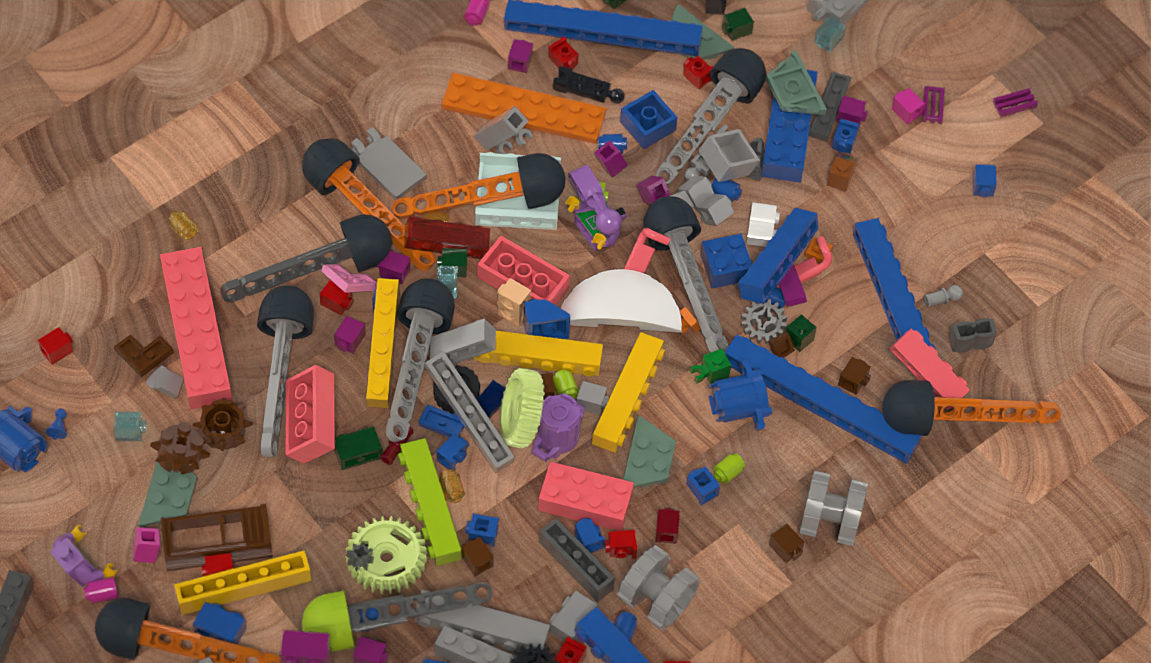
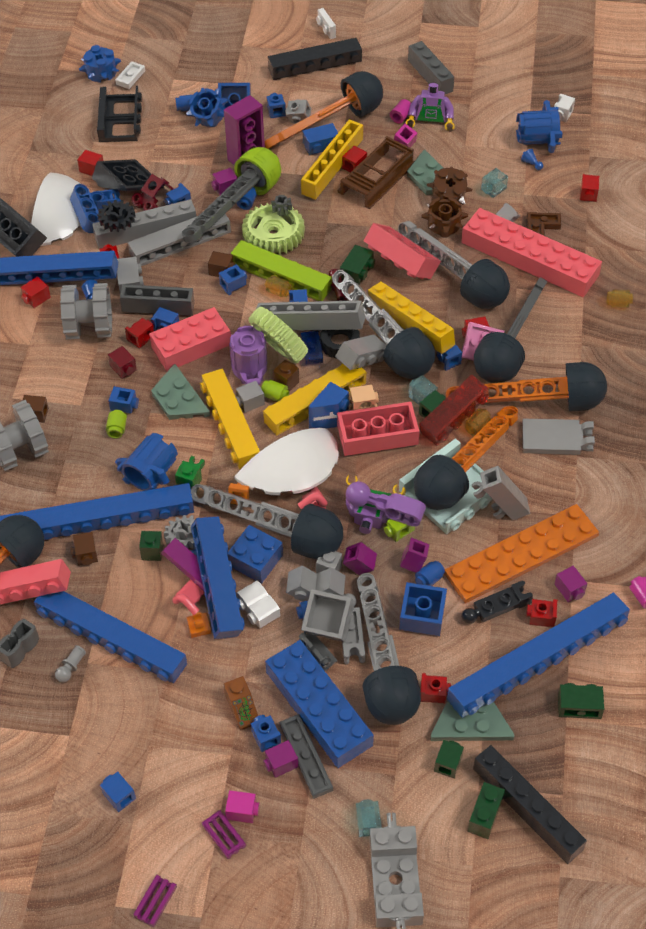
camera: 140 degrees right, 5 degrees down
magenta brick [334,316,366,354] -> none
magenta brick [377,250,411,285] -> none
sand green wing [766,50,827,115] -> none
reddish brown tile [768,332,795,358] -> none

